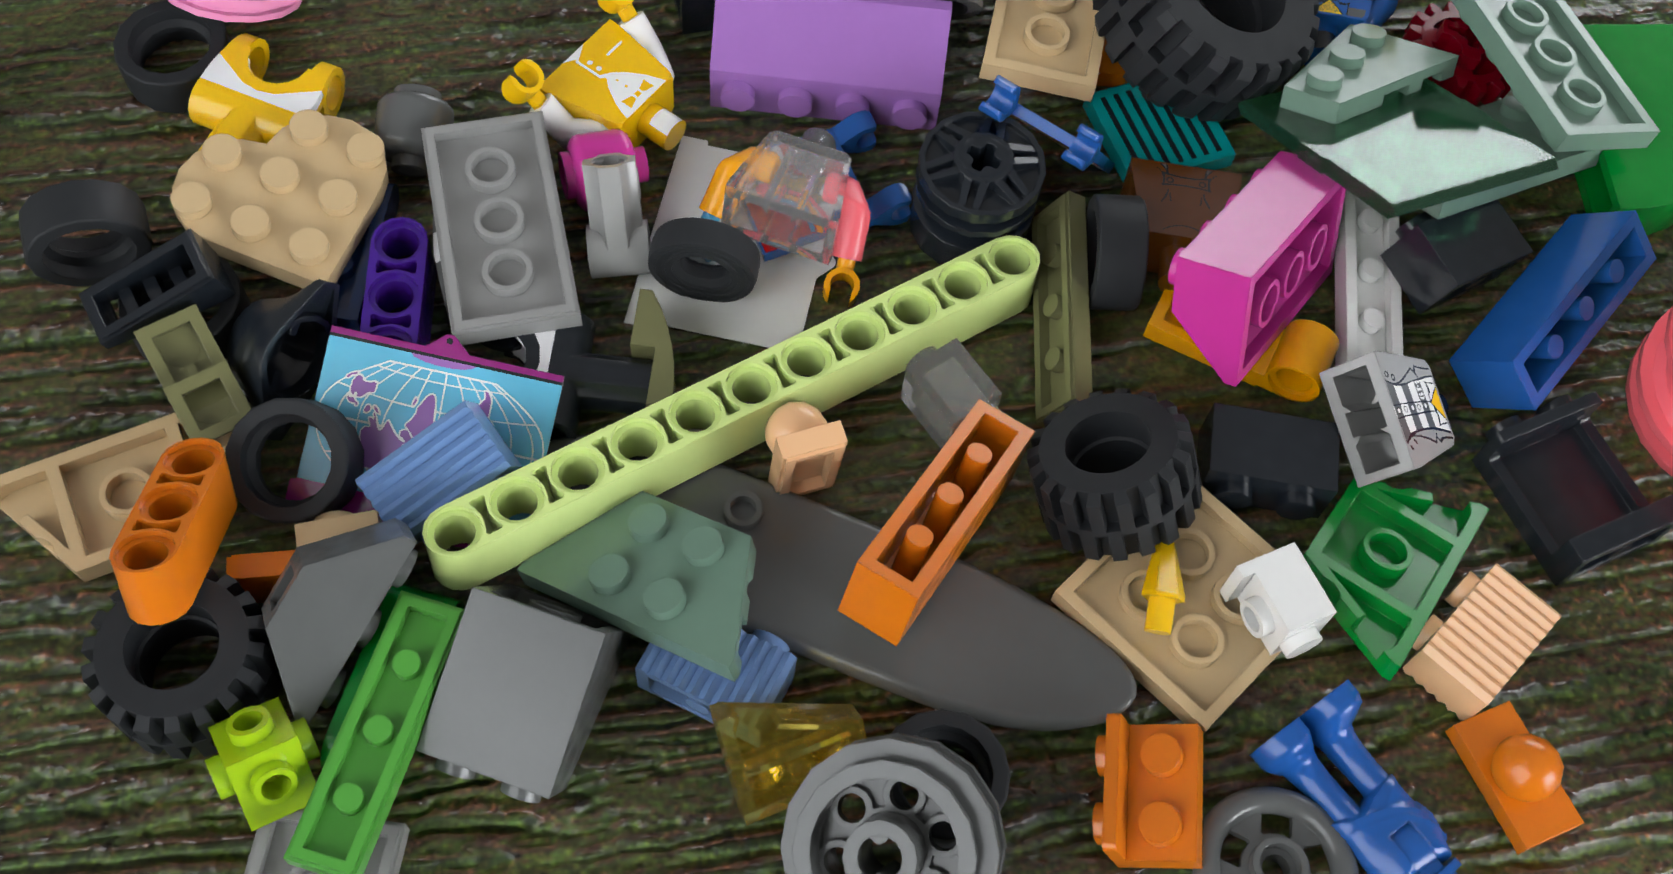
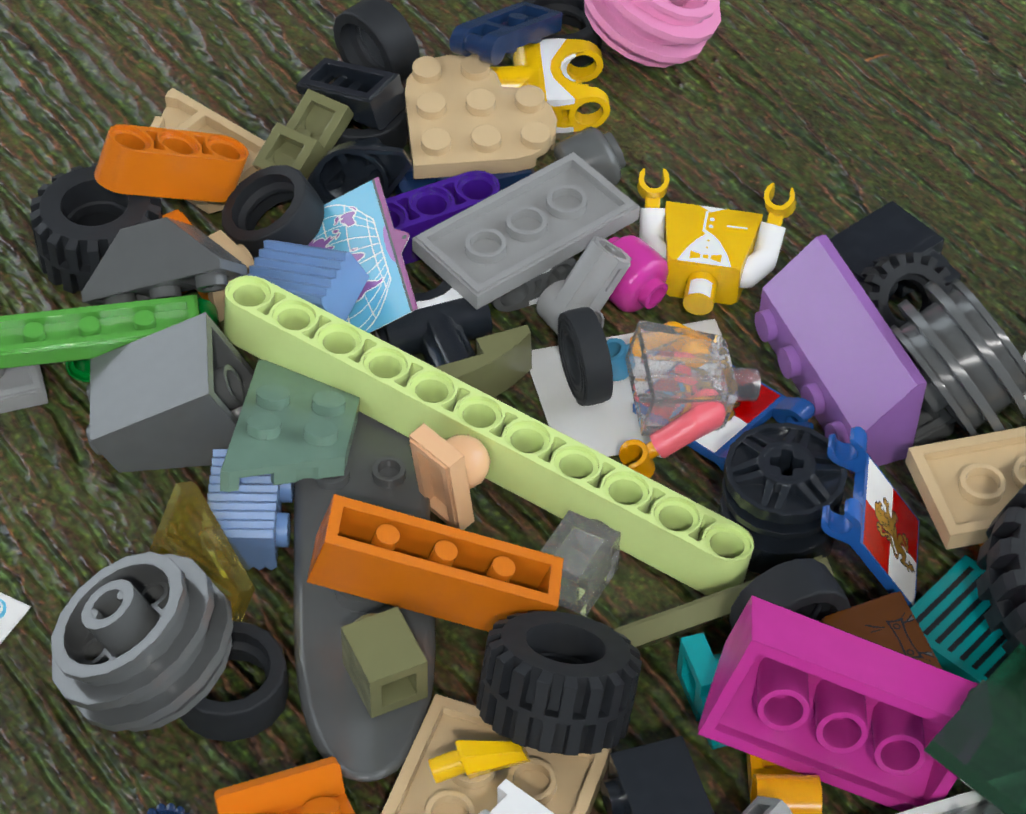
camera: 70 degrees right, 15 degrees down
lime brick [204,697,320,831] -> none
none -> olive brick [341,606,428,718]
none -> dark blue plate [450,1,563,65]
none -> teal plate [676,632,727,750]

